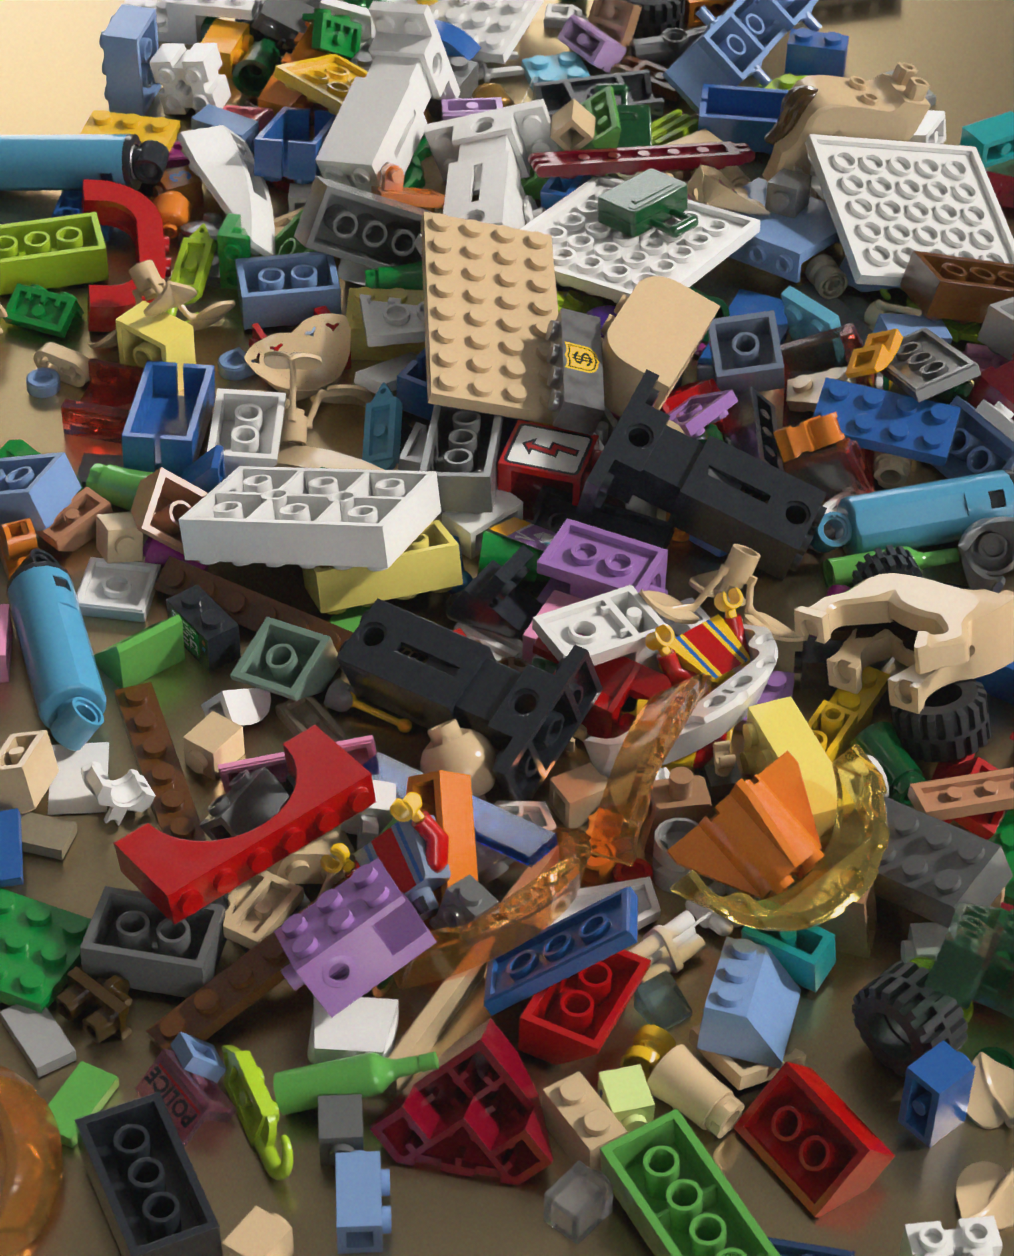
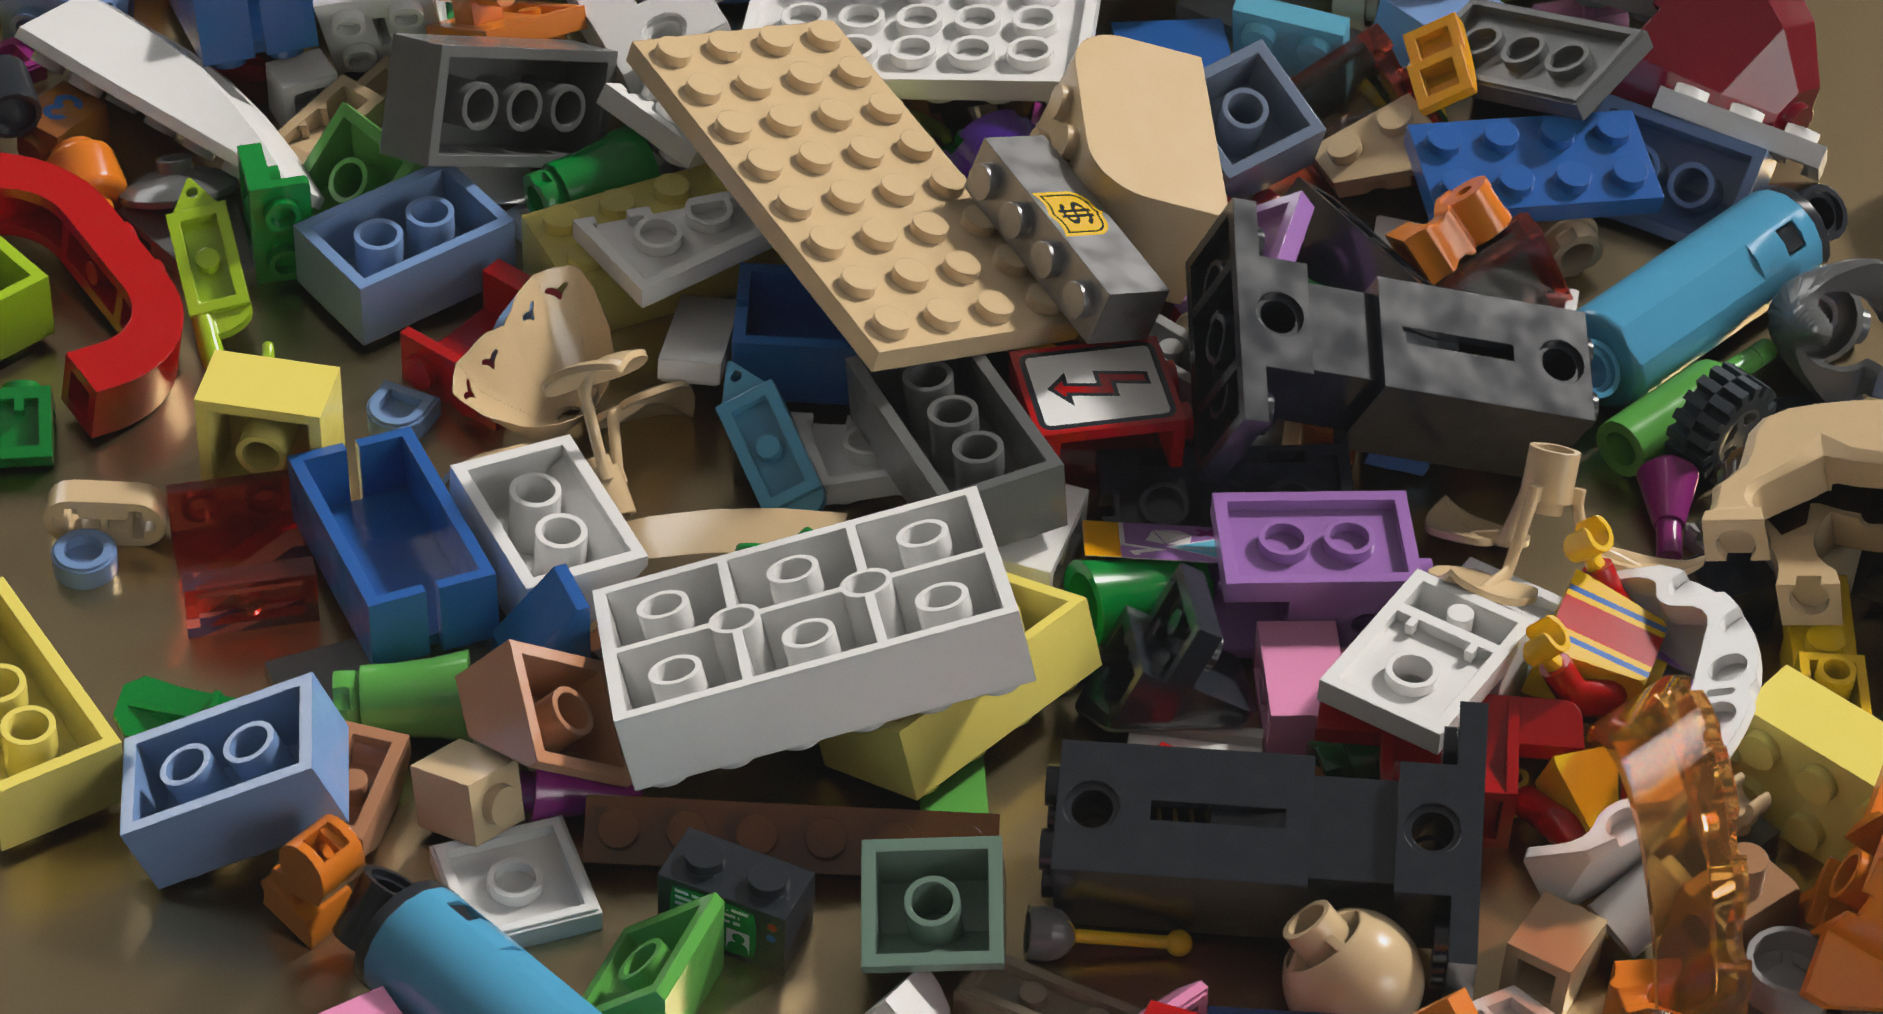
camera: 30 degrees left, 0 degrees up
tan plant [88,260,236,348] -> none

